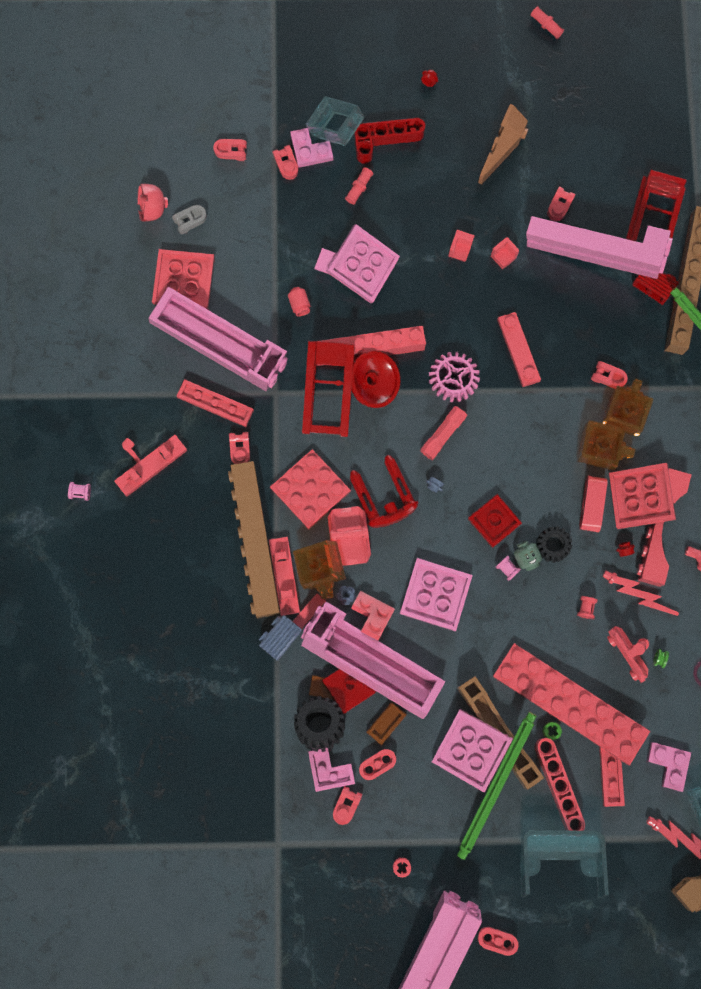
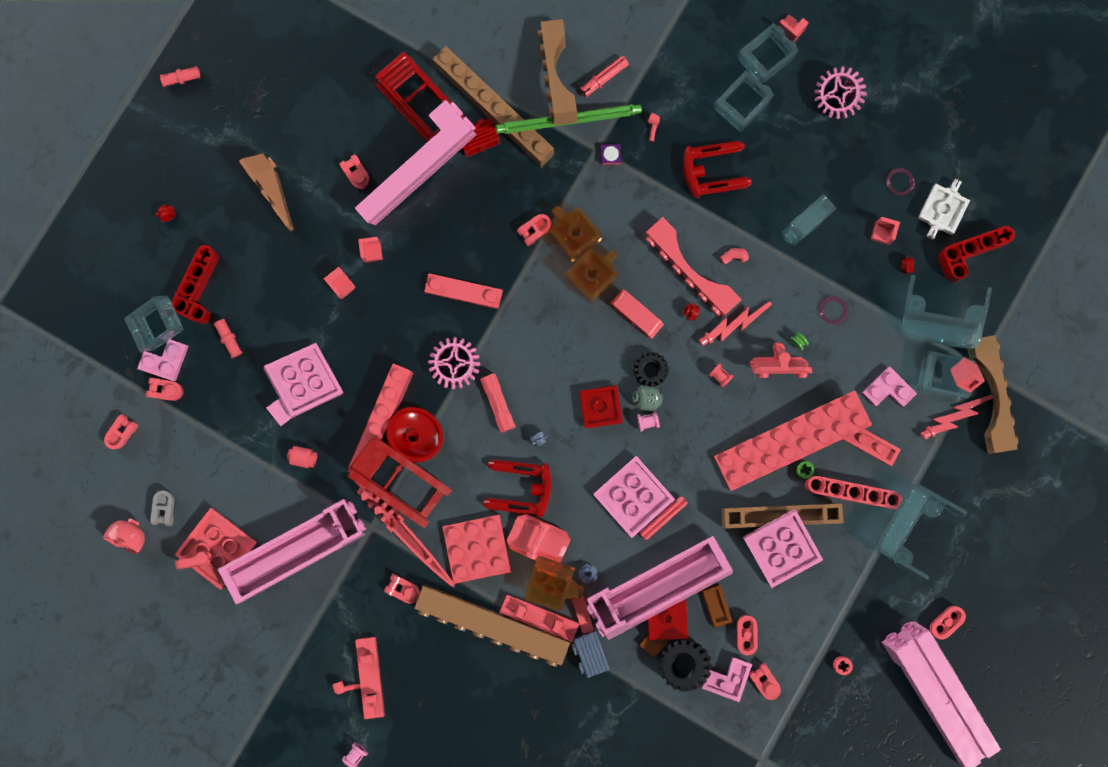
camera: 55 degrees left, 5 degrees up
coral plate [177,379,254,427] -> none
coral plate [351,591,395,640] -> none
bright green piece [457,712,537,860] -> none
coral plate [609,463,676,529] -> none
none -> coral plate [175,552,214,570]
none -> coral piece [355,481,455,587]
none -> coral axle [640,496,688,540]

